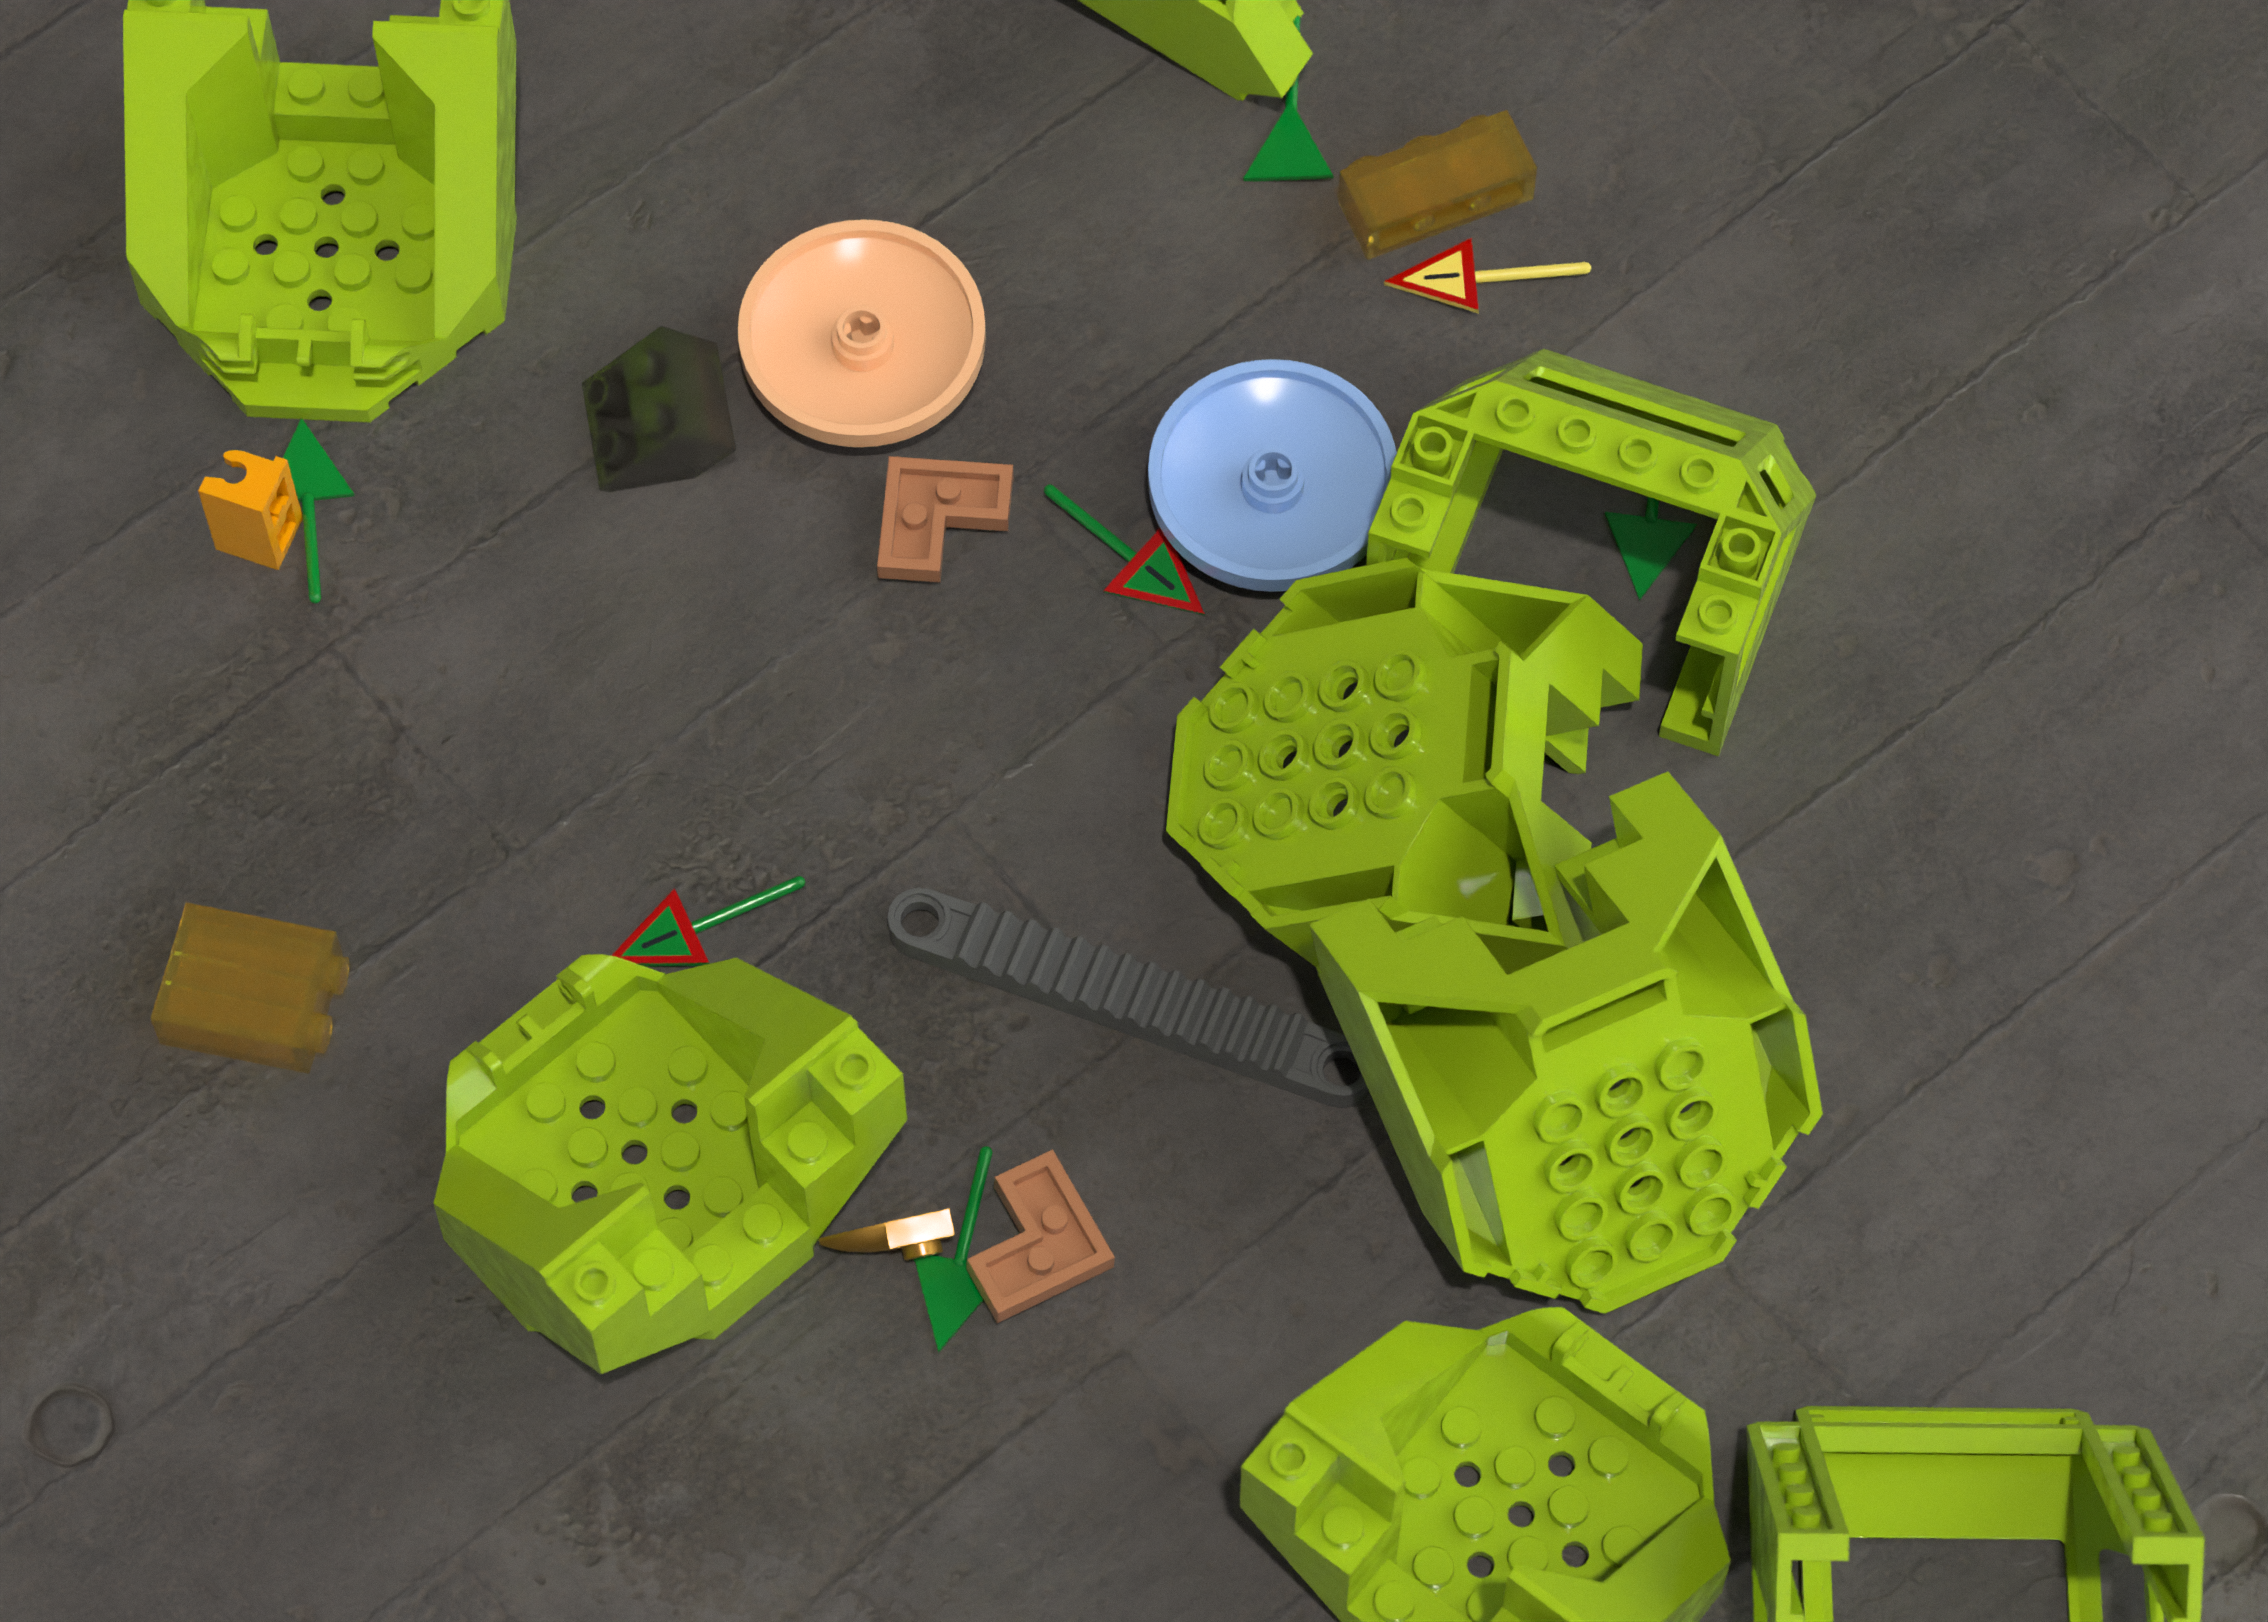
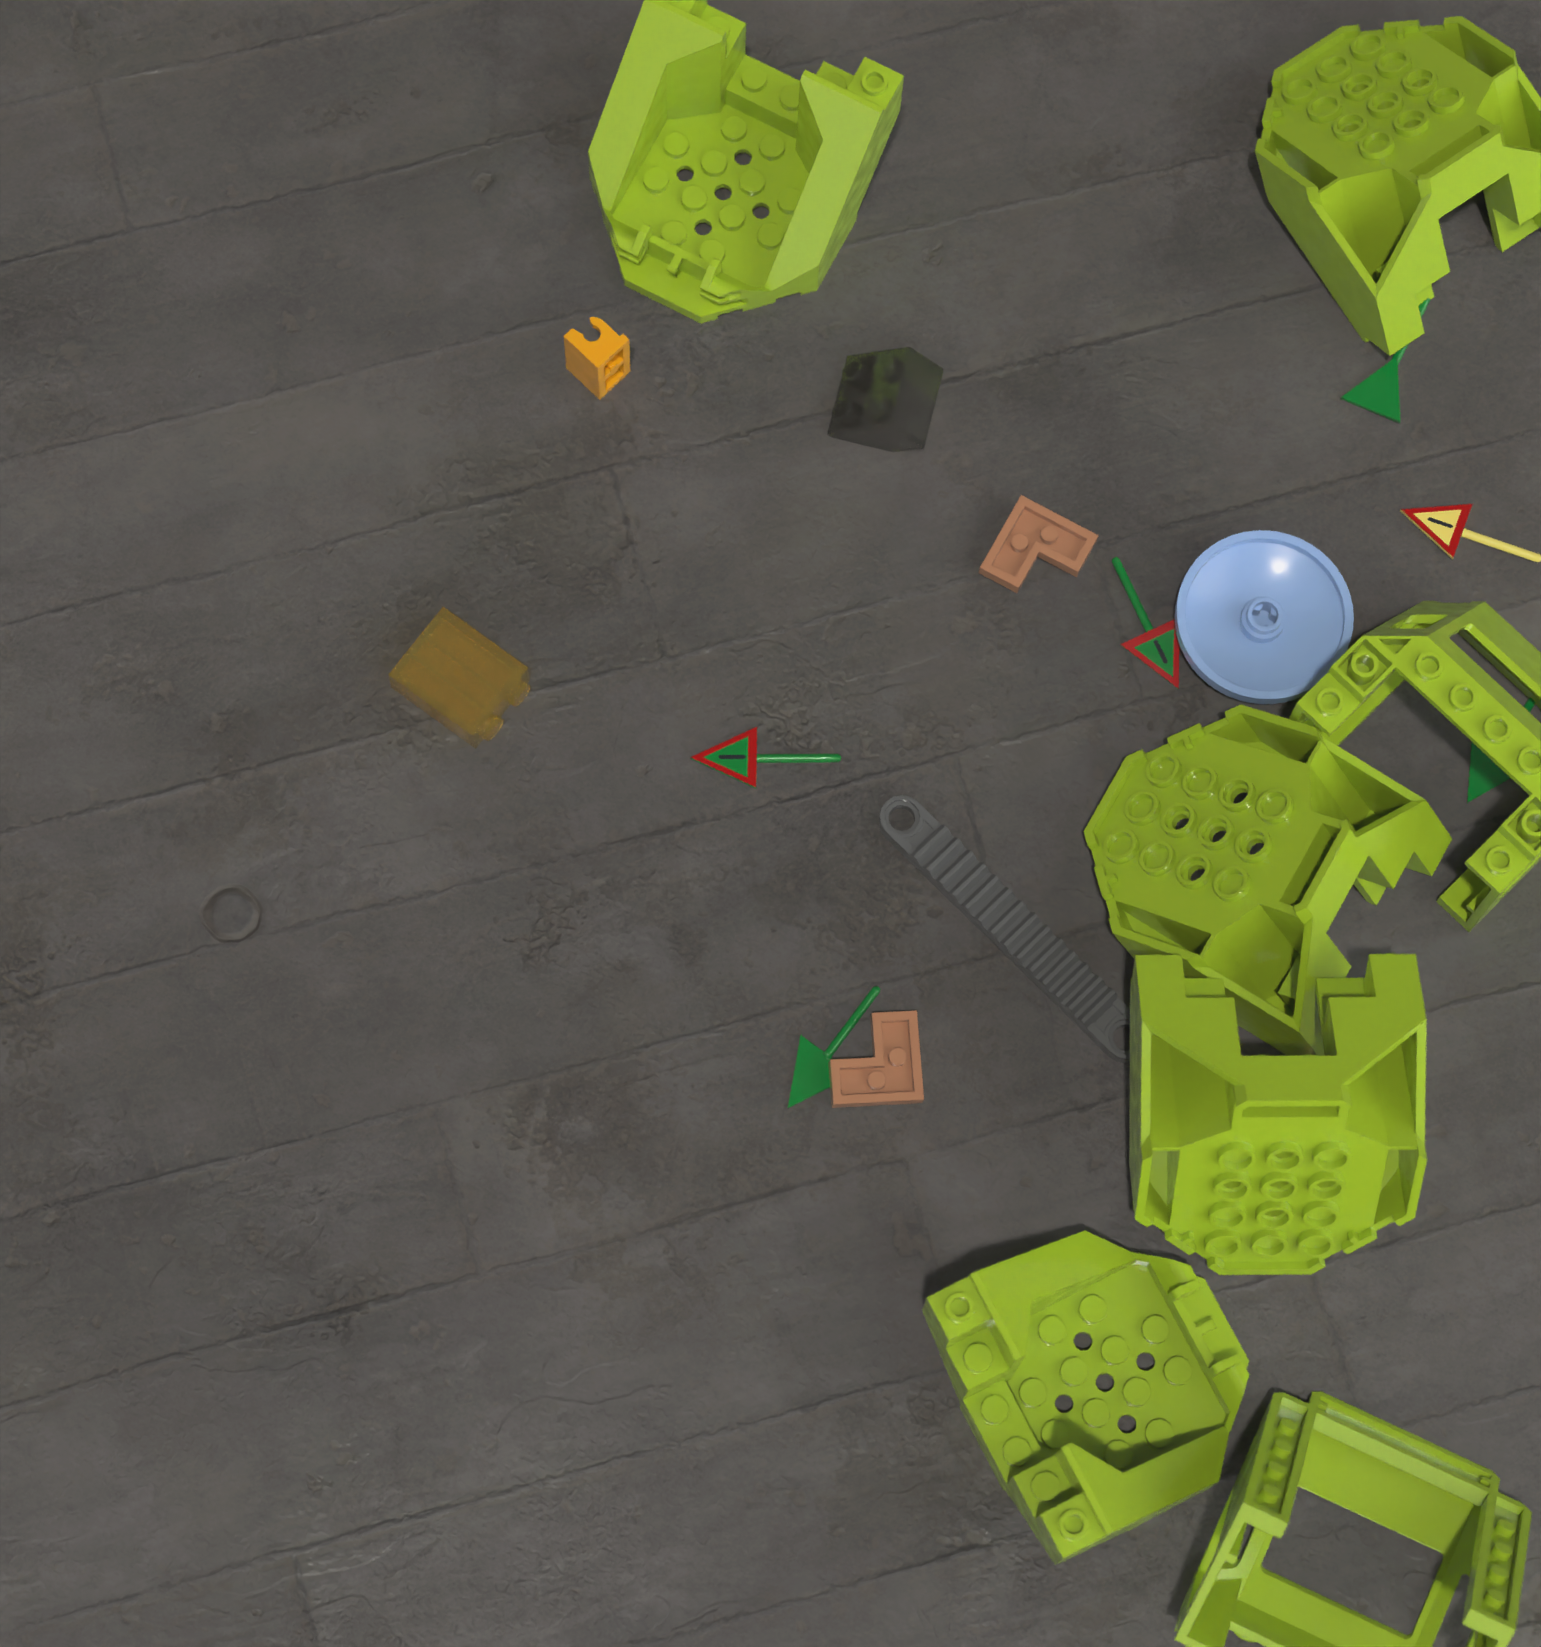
camera: 20 degrees right, 10 degrees up
green piece [283,417,355,603] -> none
lime piece [433,954,907,1374] -> none
light nougat dish [738,219,986,447] -> none
plate [819,1209,955,1260] -> none
clear yellow brick [1338,110,1537,260] -> none

